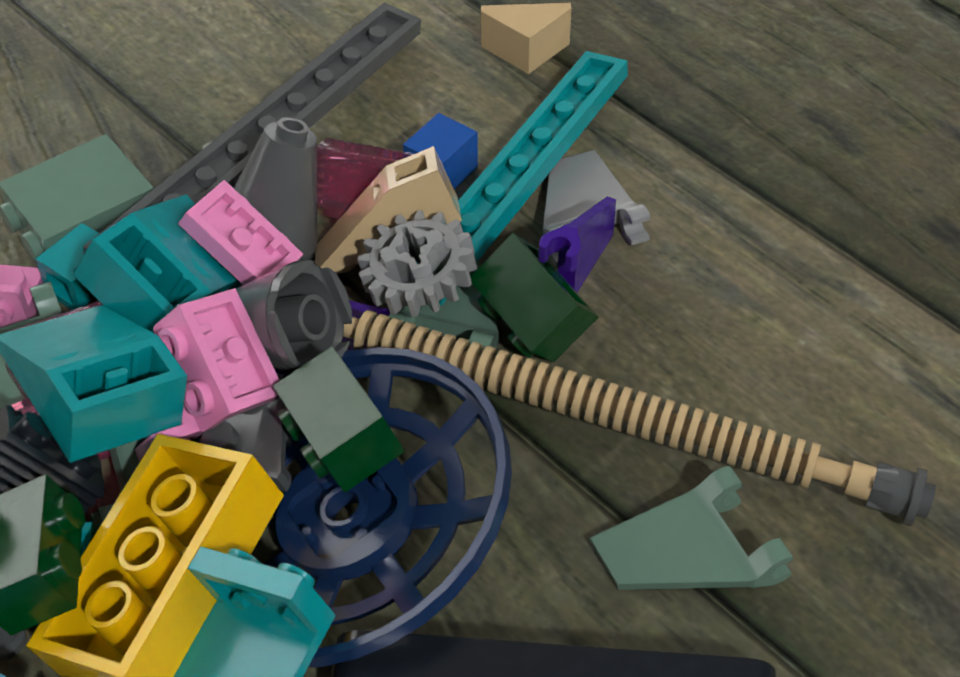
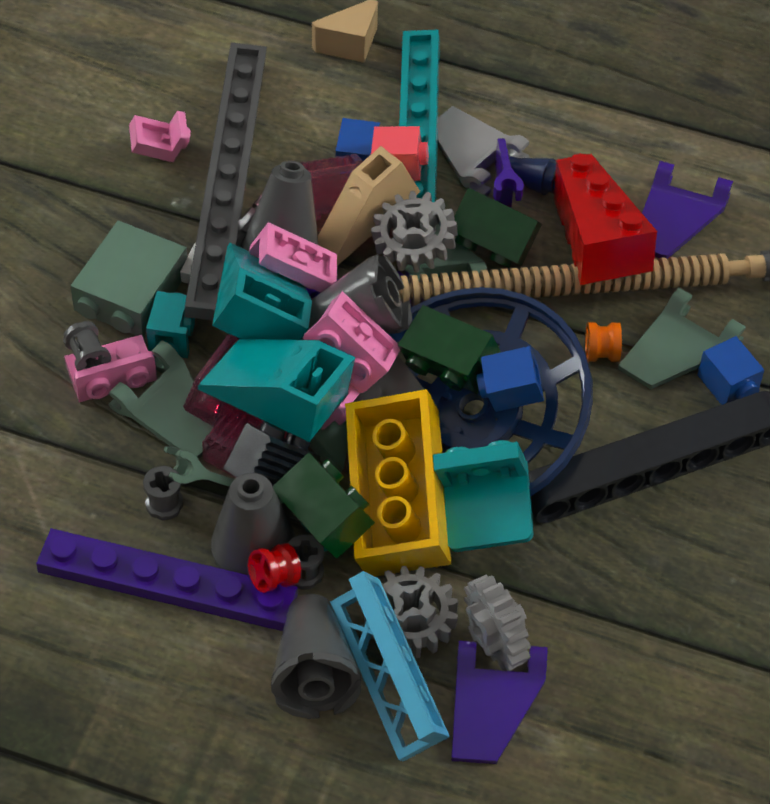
camera: 30 degrees left, 5 degrees up
none -> bright pink bracket [129,111,191,162]
none -> coral brick [371,126,429,181]
none -> blue brick [477,346,544,412]
none -> dark blue cone [509,156,556,195]
none -> red wedge [554,153,657,285]
none -> orange wheel [585,322,622,362]
none -> dark purple flag [642,161,733,259]
none -> blue brick [697,336,764,405]

